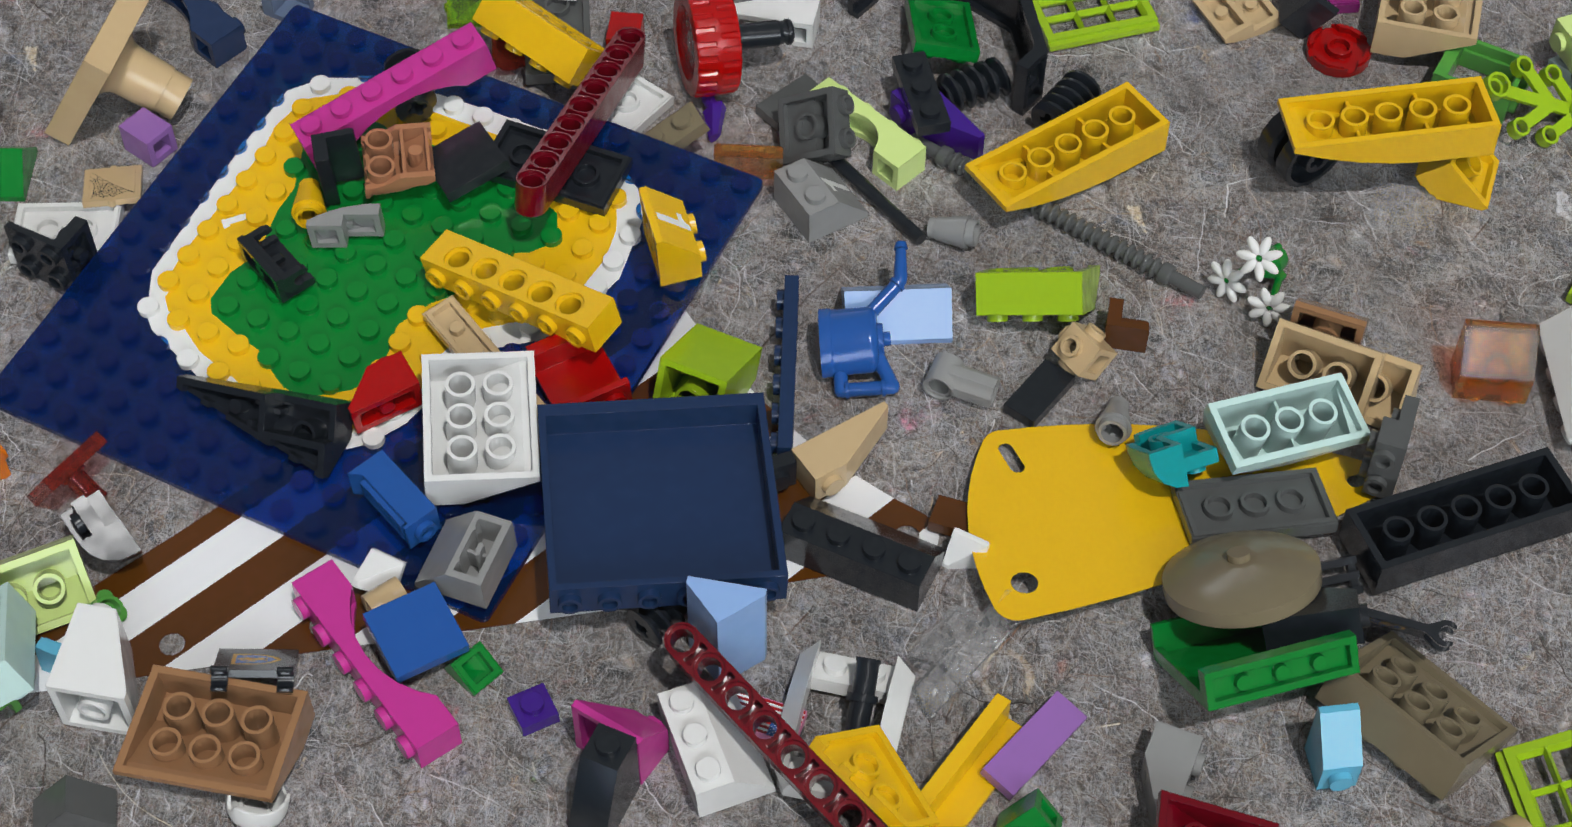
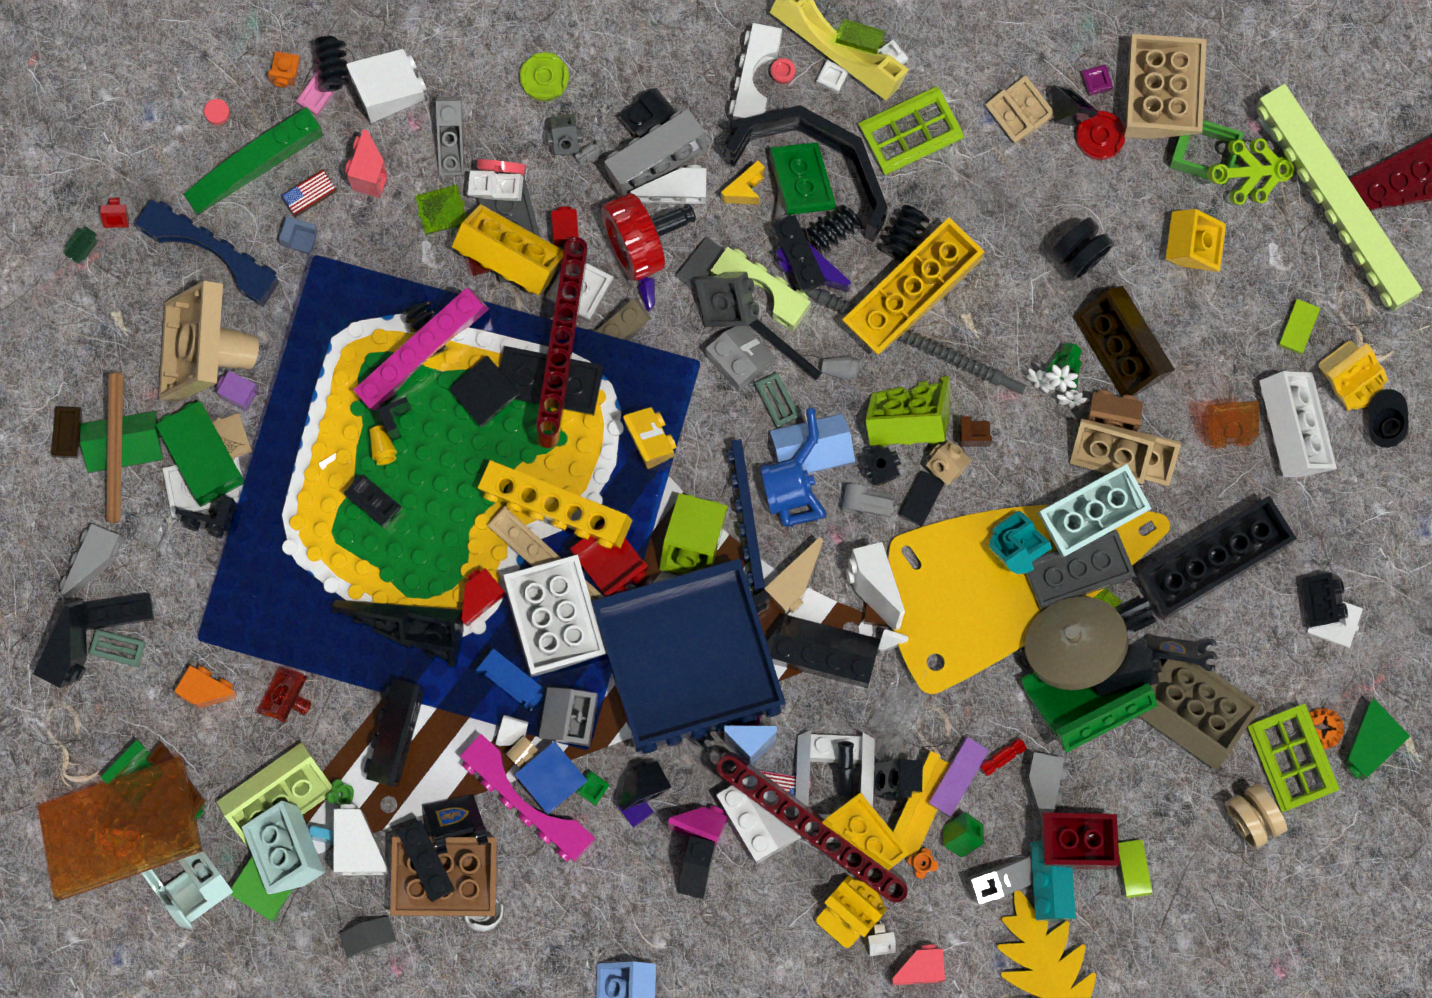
camera: 10 degrees left, 25 degrees up
brick [59,490,142,563] -> none
light grey slope [306,203,386,248] -> none
nougat slope [361,122,436,199] -> none
clear orange tile [713,143,785,179] -> none
light grey cone [1095,396,1132,446] -> none
yellow slope [1277,76,1502,164] -> none
medium azure slope [1304,703,1363,791] -> none
dark grey plate [1358,395,1420,498] -> none
none -> green panel [155,401,245,507]
none -> black slope [364,679,426,788]
none -> black plate [397,820,455,902]
none -> black slope [620,761,672,811]
none -> yellow slope [721,160,765,205]
none -> sand green tile [755,372,800,429]
none -> white slope [846,542,905,630]
none -> black brick [863,445,901,486]
none -> black brick [873,759,923,801]
none -> red axle [980,738,1027,776]
none -> dark brown slope [1073,285,1175,396]

